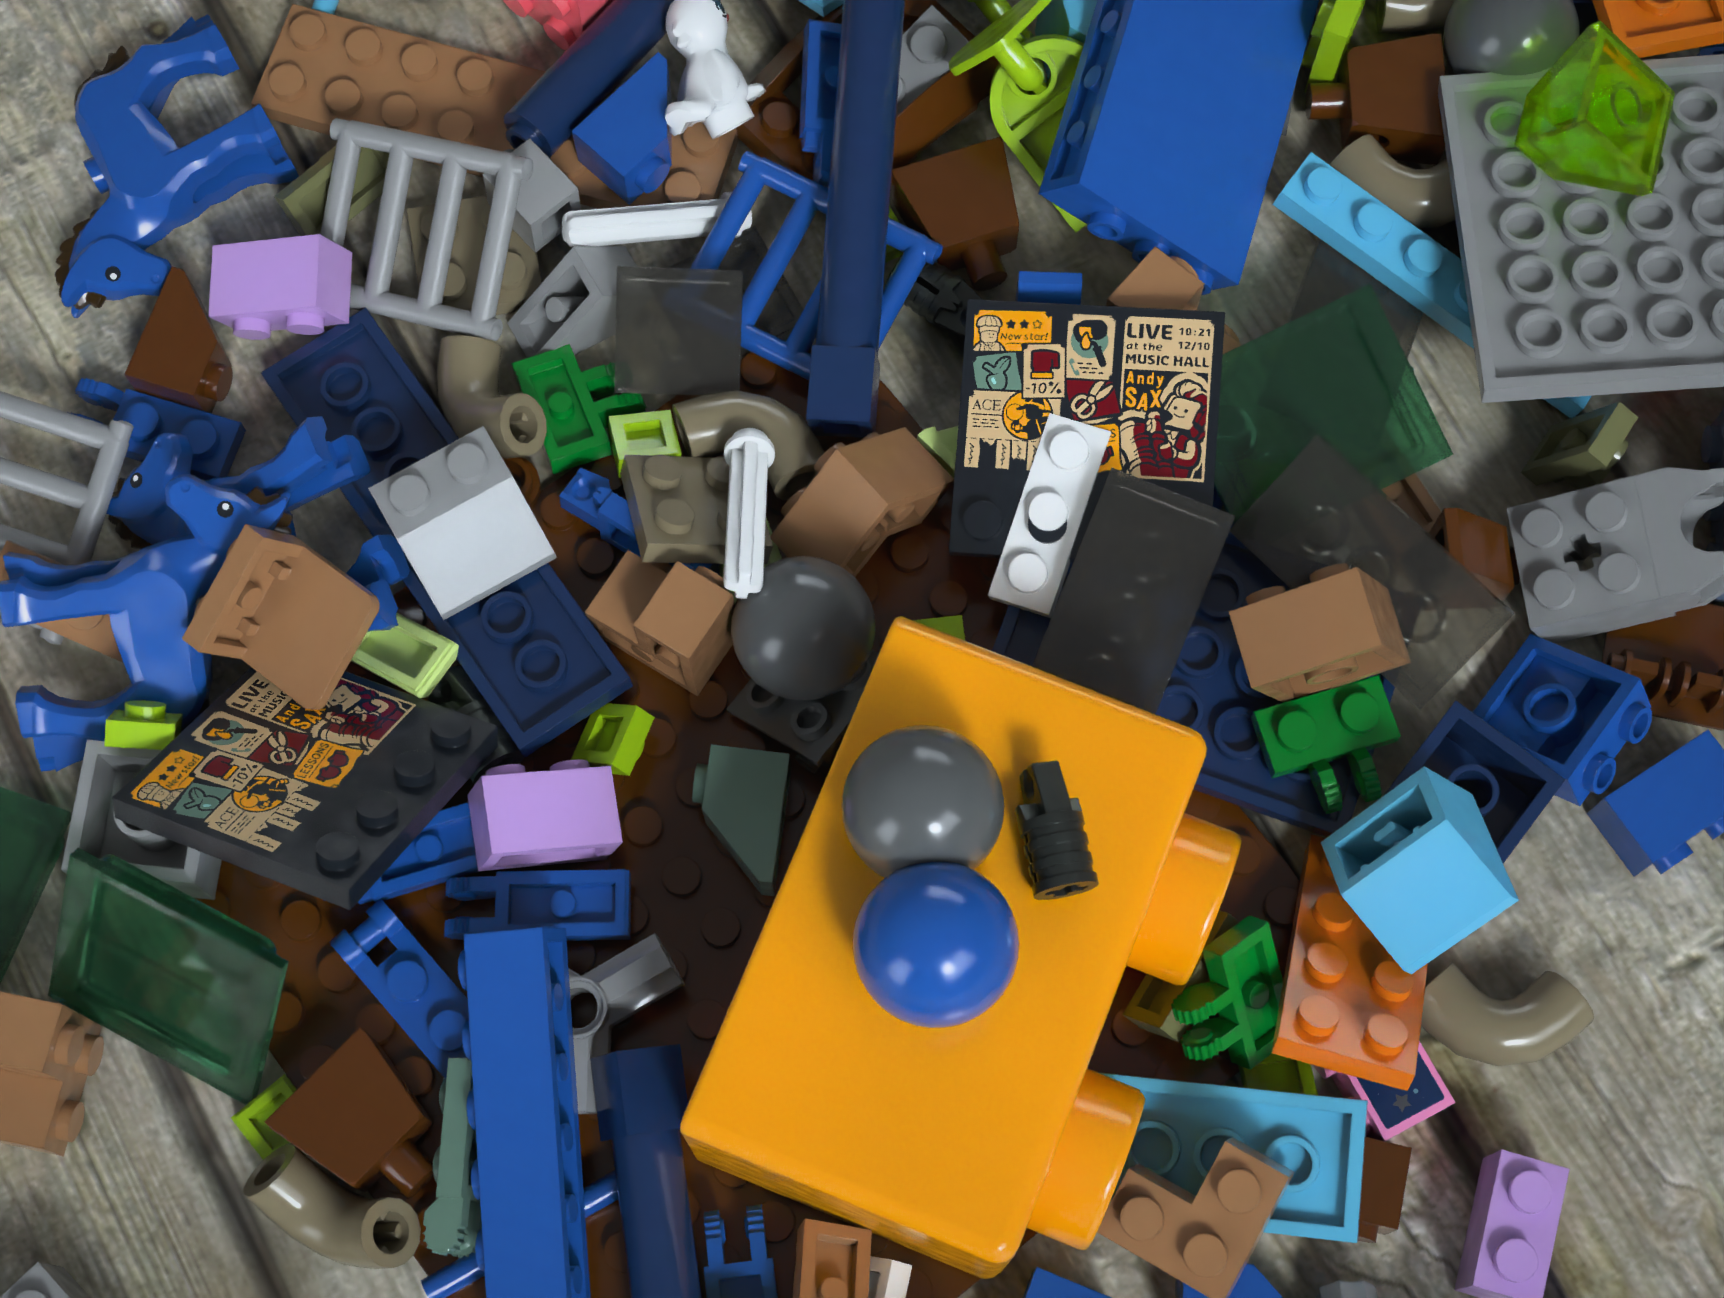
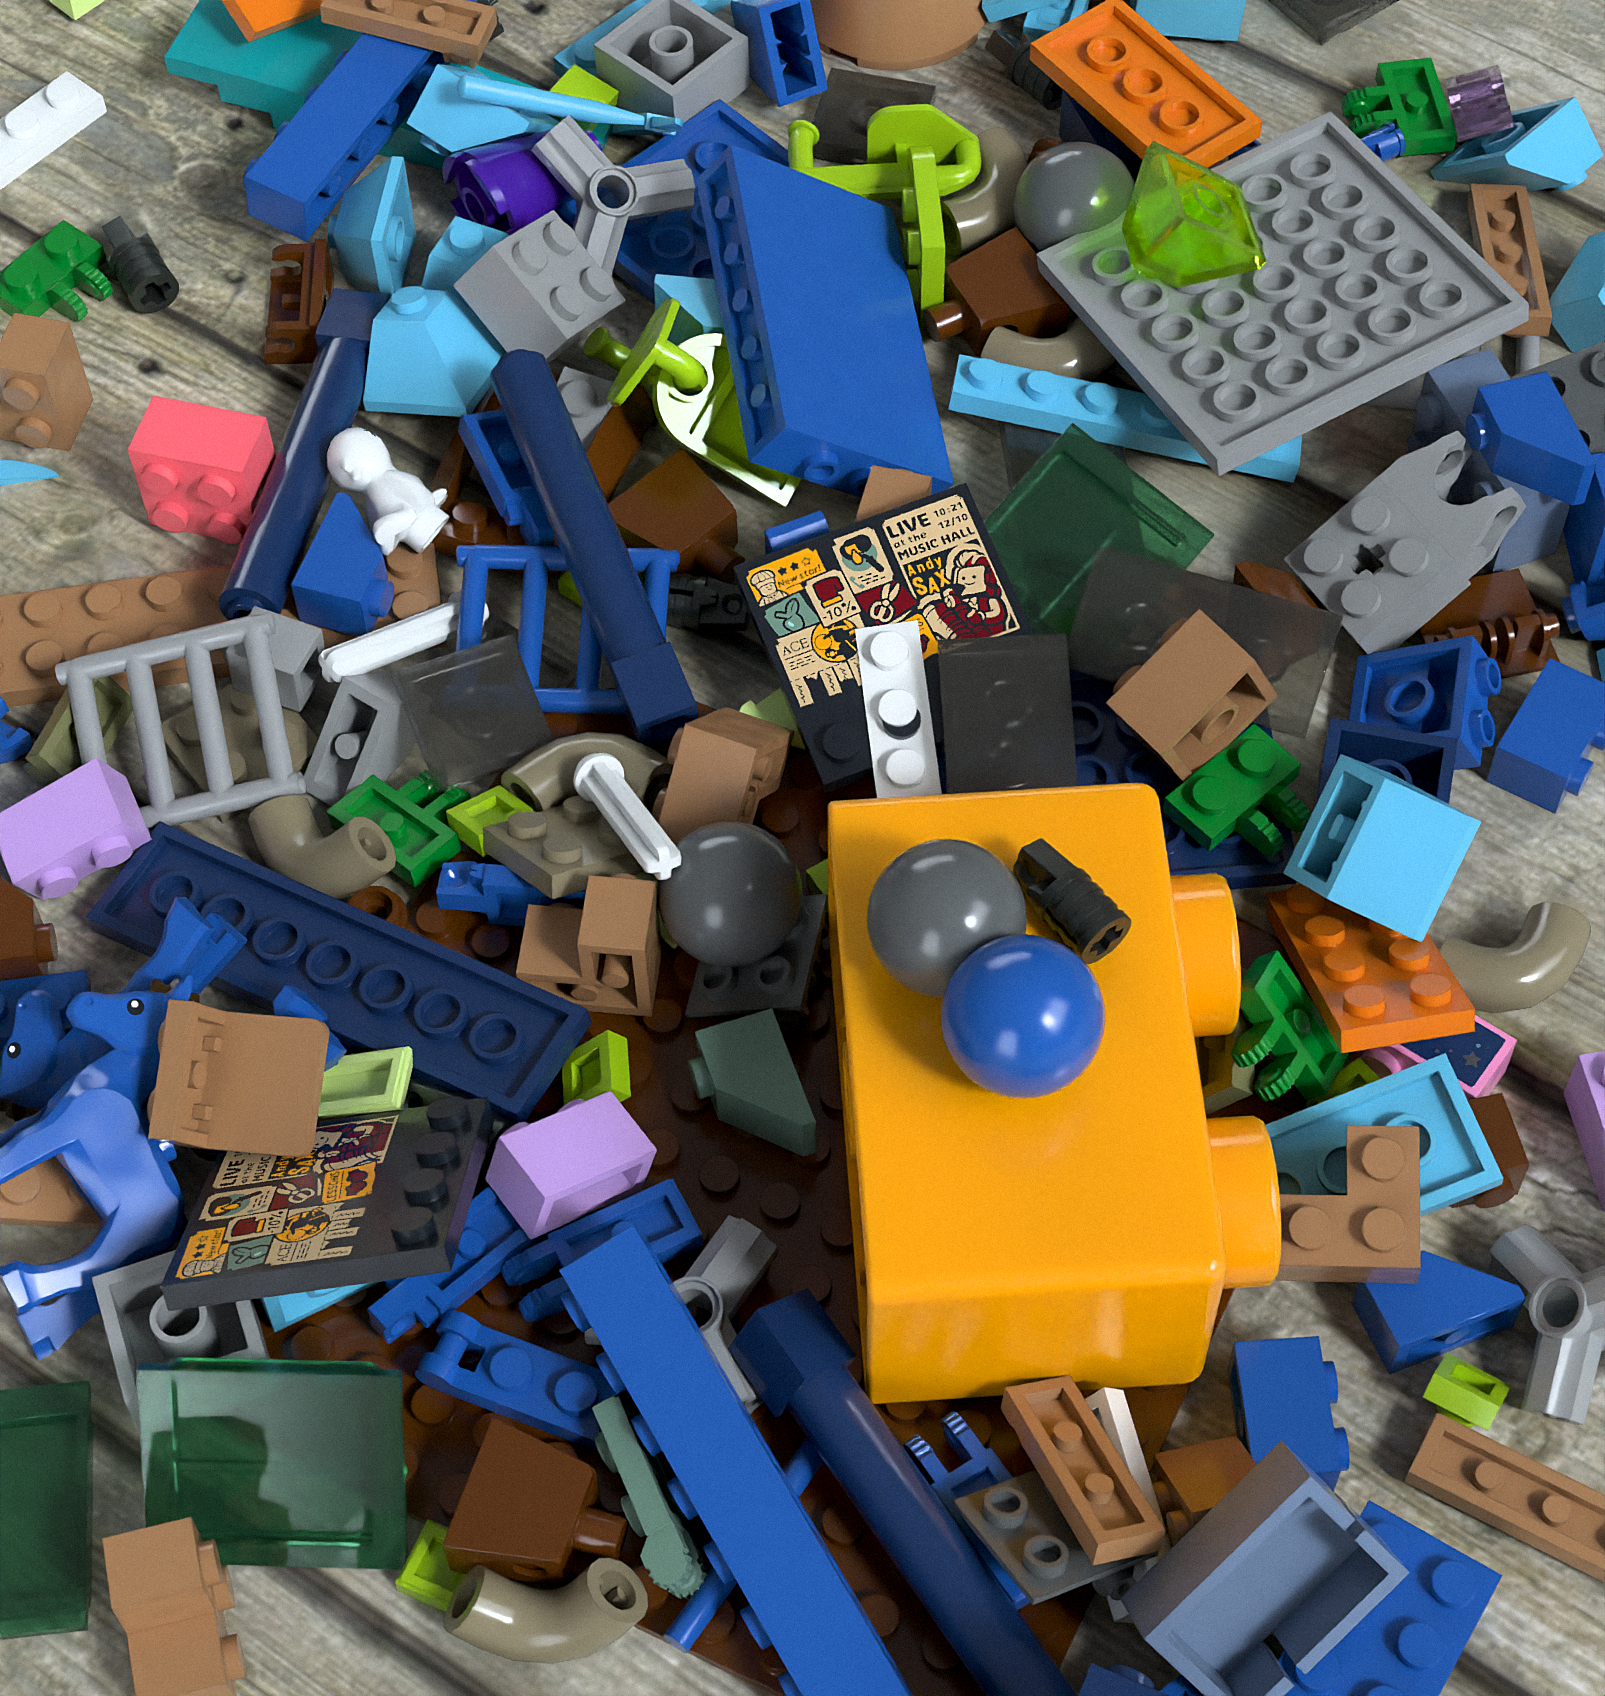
camera: 25 degrees left, 15 degrees down
lime plate [104,700,183,750] -> none
slope [368,426,557,620] -> none
olive hinge [1521,401,1639,490] -> none

